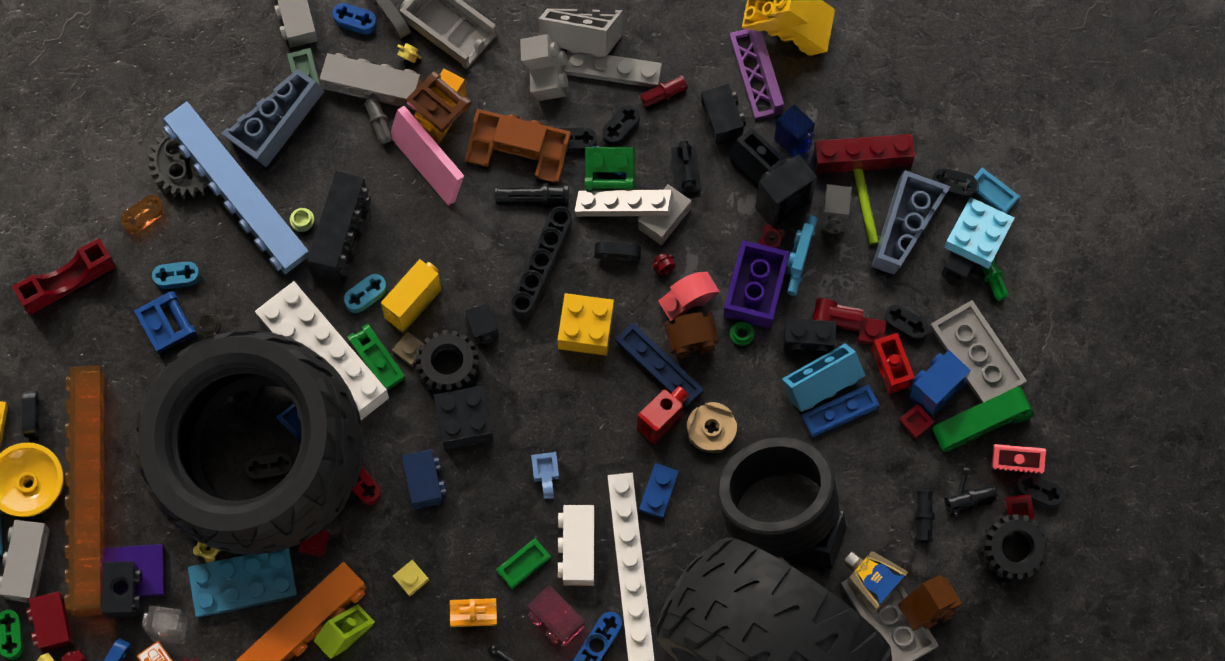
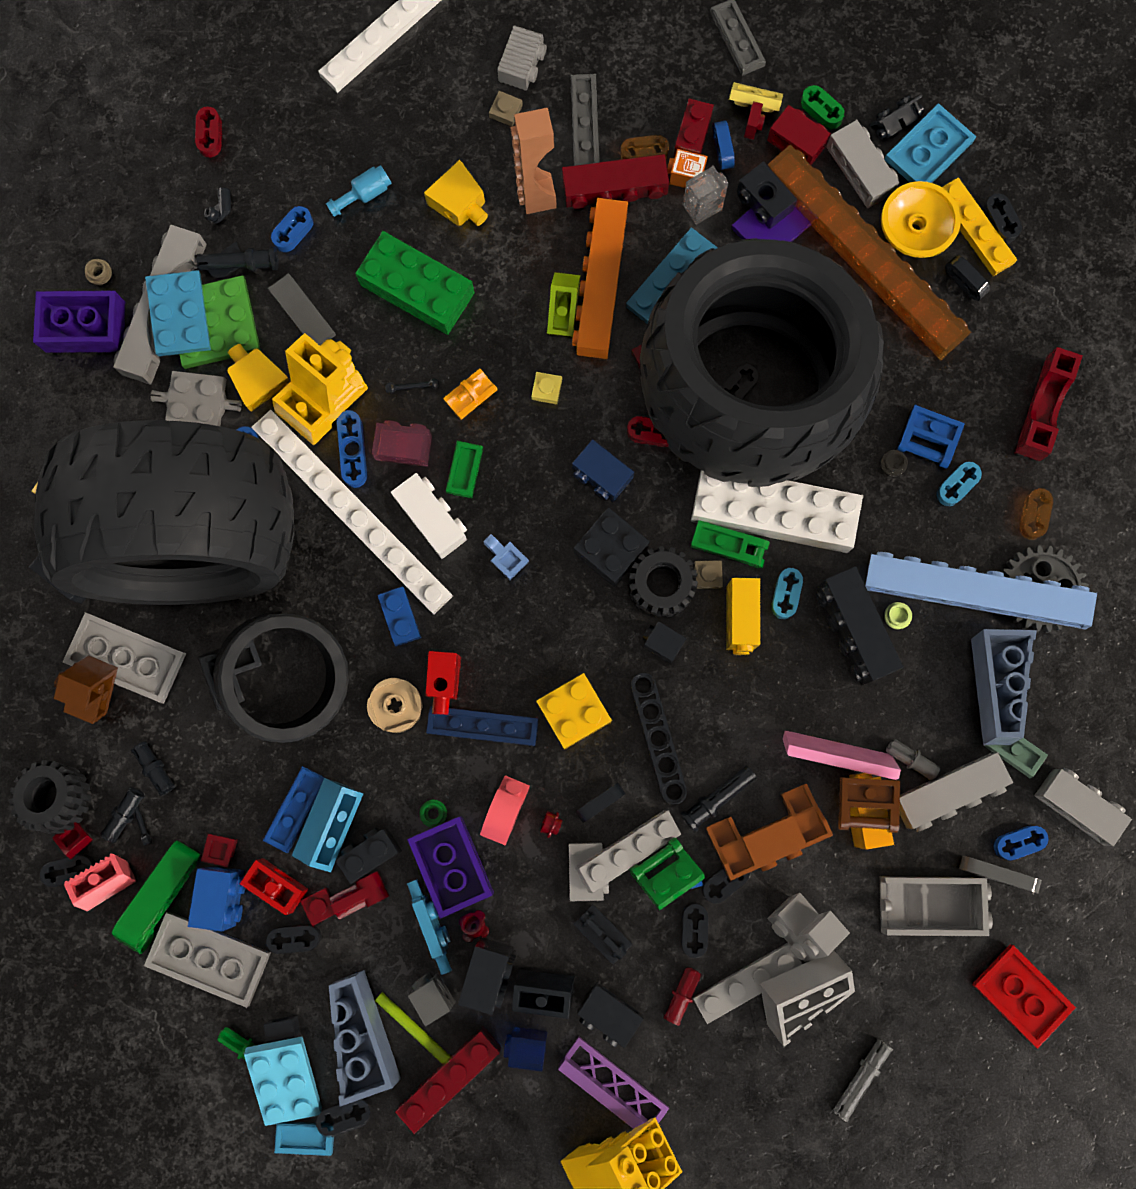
camera: 145 degrees right, 10 degrees up
light yellow plate [397,43,422,63] -> none
reddish brown brick [664,312,719,359] -> none
torso [843,551,908,614] -> none

